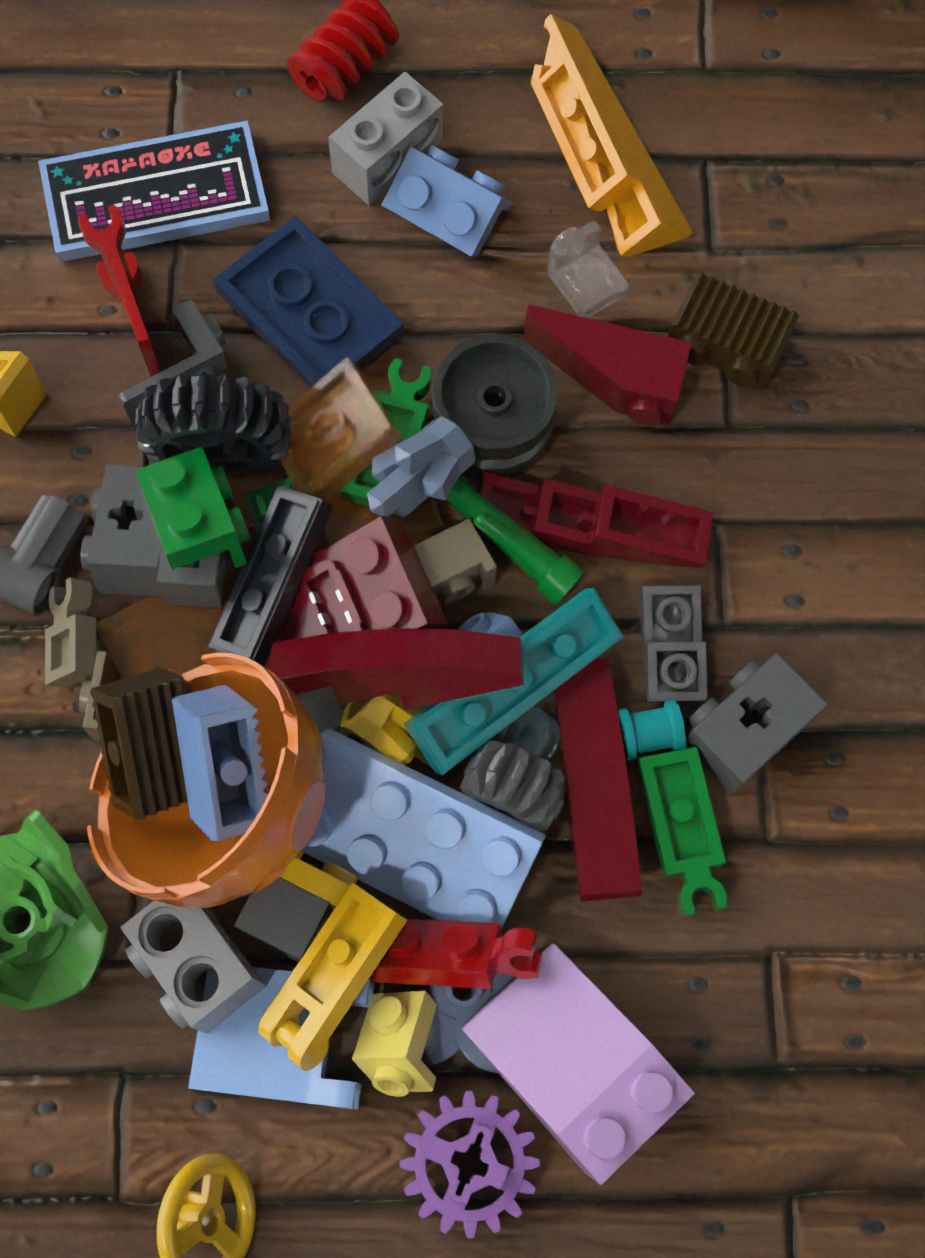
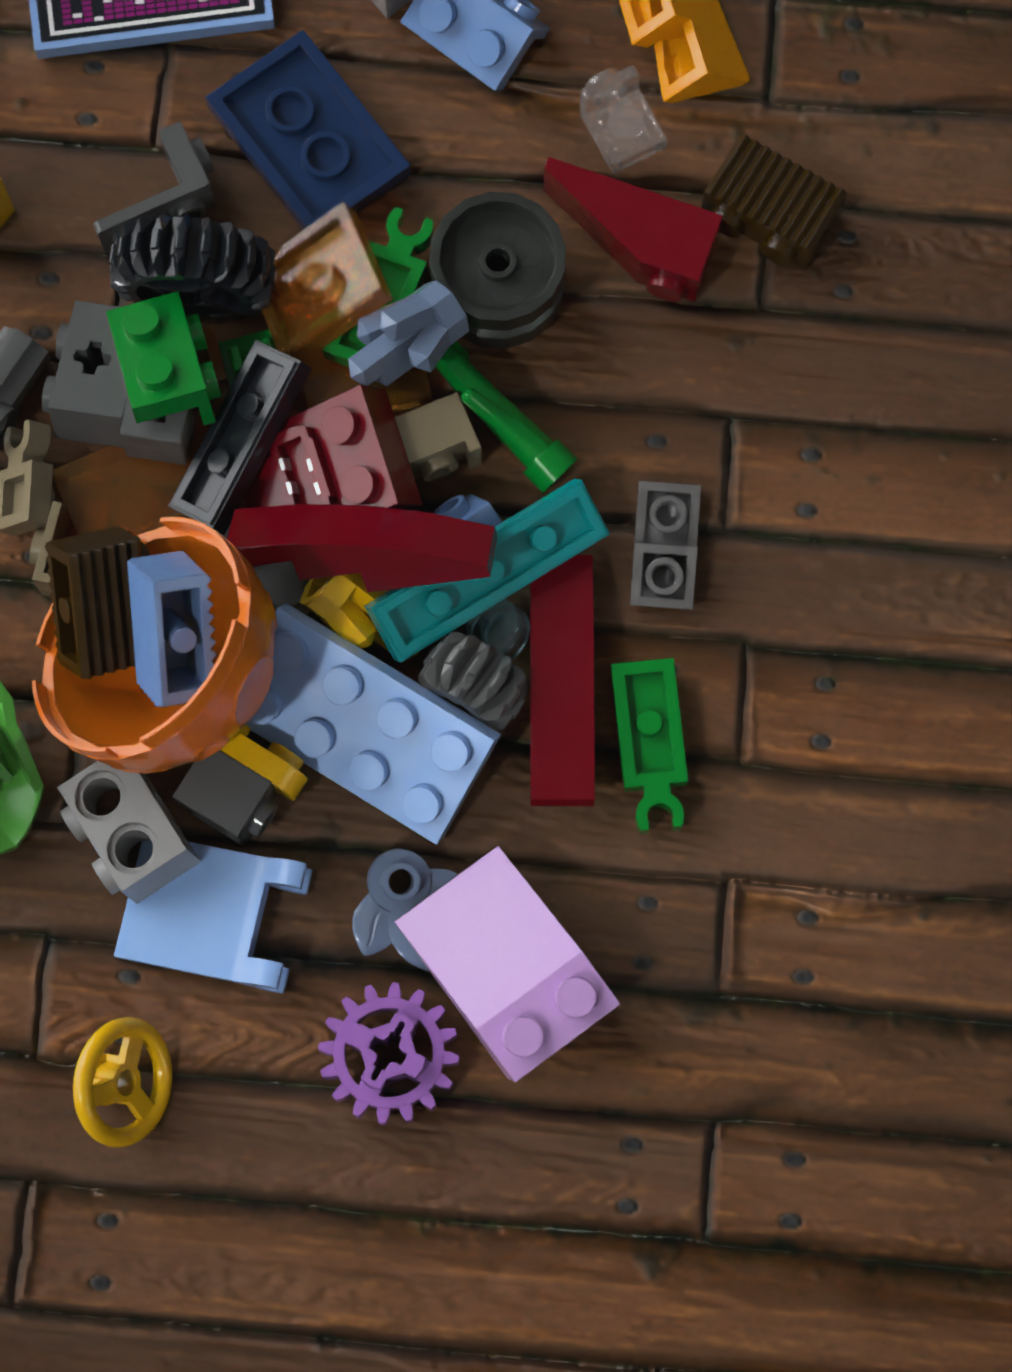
camera: 10 degrees right, 5 degrees up
red flag [78,205,160,377] -> none
yellow plate [258,882,407,1071] -> none
light yellow bracket [352,991,437,1097] -> none
red plate [370,919,543,989] -> none
dark red slope [474,472,714,568] -> none
teal bush [618,699,686,762] -> none
dark grey brick [686,653,827,795] -> none

